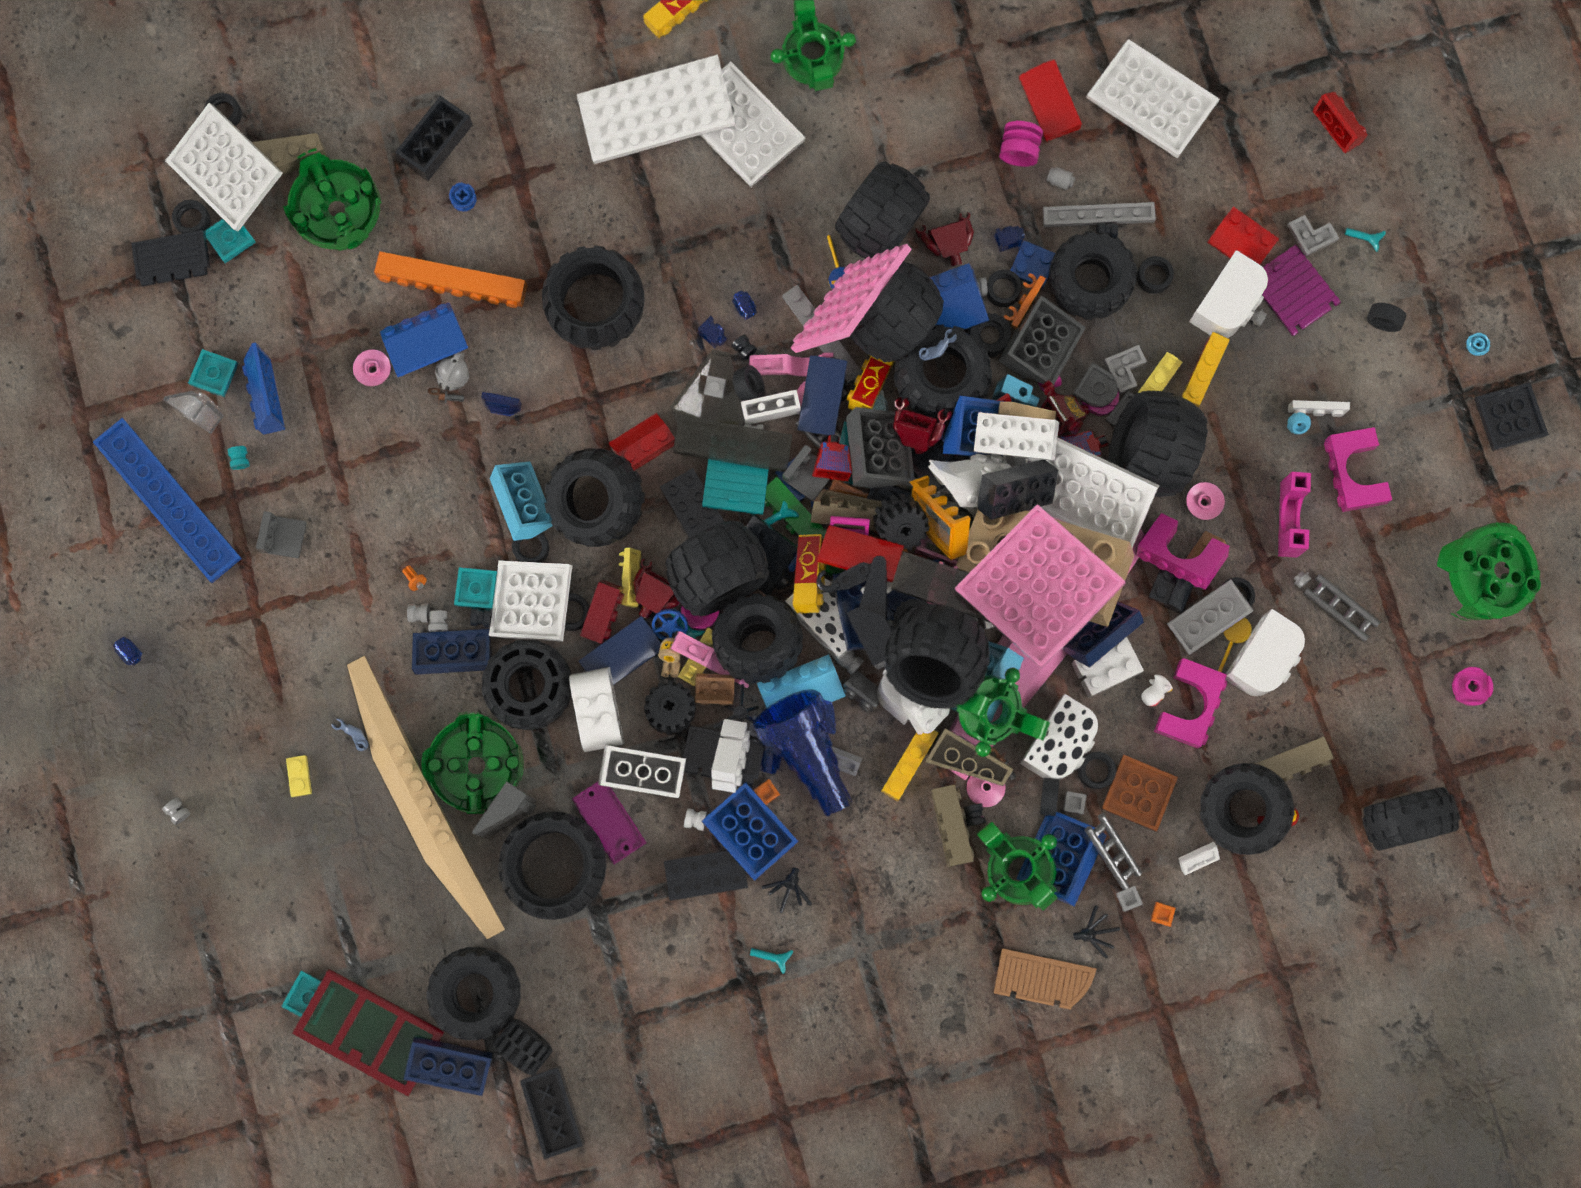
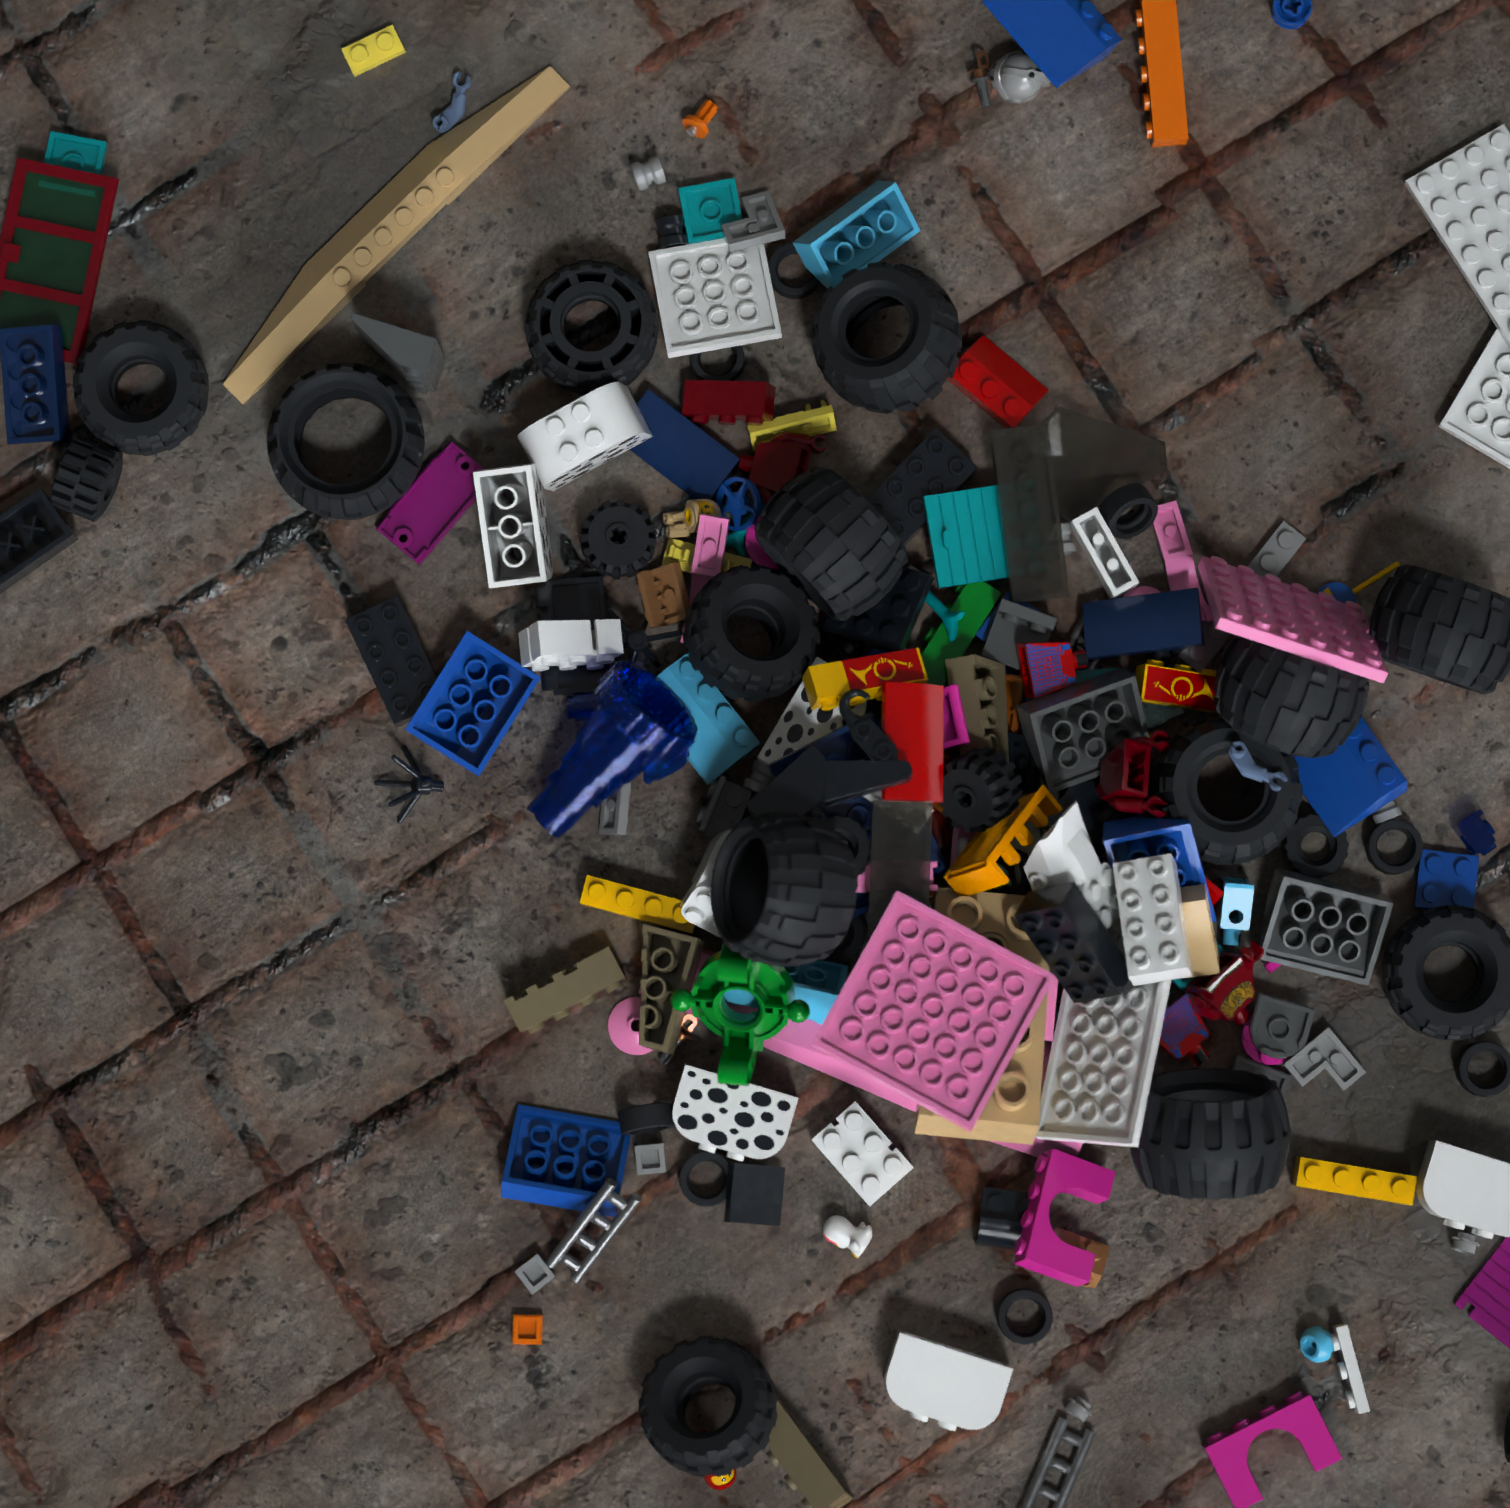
camera: 75 degrees right, 5 degrees up
light grey wheel [407,603,430,623] -> none
dark blue slope [412,629,492,675] -> none
green piece [422,712,524,814] -> none
clear blue slope [481,392,522,416] -> none
black tyre [542,246,645,350] -> none
white wheel [684,808,707,831] -> none
clear blue brick [698,316,727,349] -> none
light grey plate [704,375,727,398] -> none
black wheel [731,334,757,361] -> none
clear blue brick [732,290,757,320] -> none
teal piece [750,948,793,974] -> none
orange tile [753,779,780,805] -> none
dark red torso [915,212,974,267] -> none
black wheel [963,803,986,827] -> none
green piece [977,821,1058,911] -> none
medium nougat piece [994,949,1096,1010] -> none
orange plate [1003,274,1046,329] -> none
dark blue slope [1062,601,1144,668] -> none
black plant [1073,905,1120,959] -> none
dark orange plate [1101,754,1178,832] -> none
light yellow plate [1138,352,1183,393] -> none
dark pink arch [1154,658,1228,749] -> none
light grey plate [1167,579,1254,655] -> none
white plate [1179,842,1220,875] -> none
bright pink dish [1186,482,1225,520] -> none
yellow piece [1218,617,1252,672] -> none
dark pink arch [1278,472,1311,558] -> none
none -> light grey plate [722,191,785,252]
none -> black tile [724,1163,785,1226]

